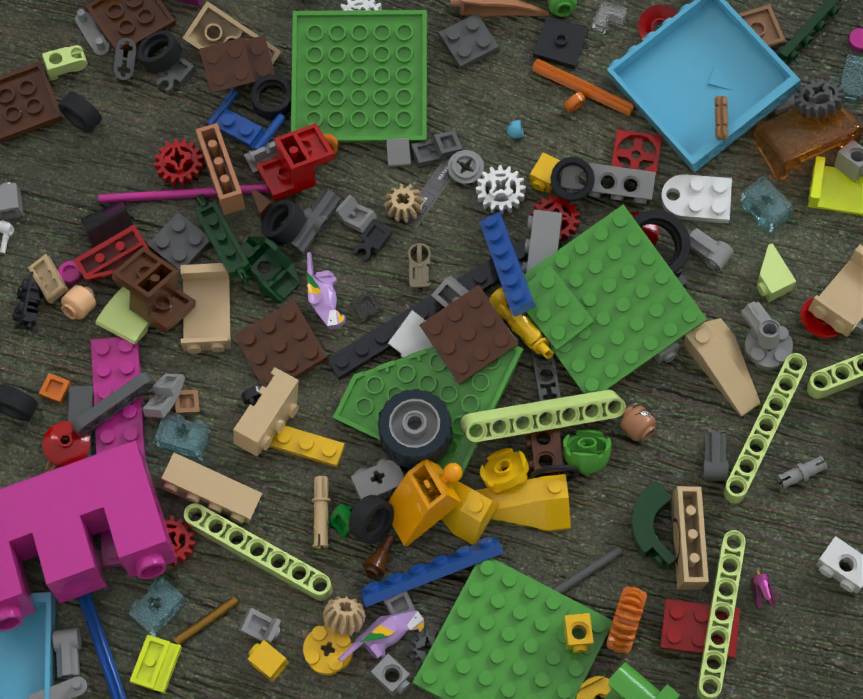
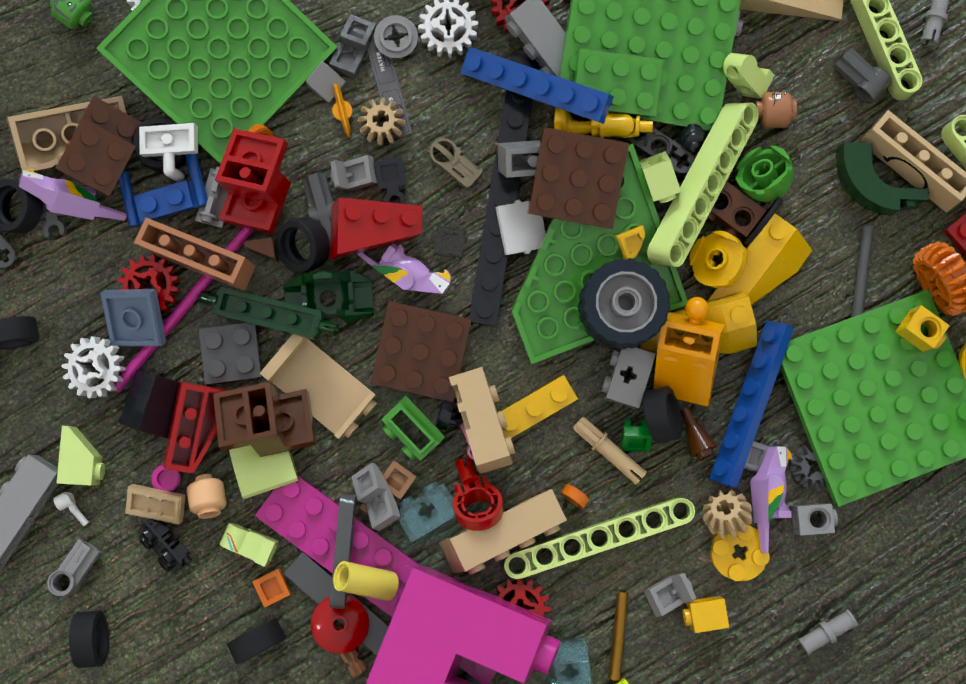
camera: 55 degrees left, 15 degrees up
none -> lavender animal [19,168,127,221]
none -> yellowish green slope [57,426,105,486]
none -> white gear [62,336,126,398]
none -> sand blue tile [100,289,166,346]
none -> white plate [139,123,198,182]
none -> yellowish green leg [220,523,279,567]
none -> red wedge [330,198,423,261]
none -> light orange piece [332,83,353,137]
none -> light yellow pin [333,561,399,601]
none -> bright green window [381,395,446,461]
none -> red pin [453,457,503,531]
none -> orange tile [560,484,589,509]
none -> yellow tile [615,225,645,259]
none -> yellowish green brick [639,151,681,203]
none -> black plate [678,124,707,153]
none -> yellowish green leg [723,53,775,99]

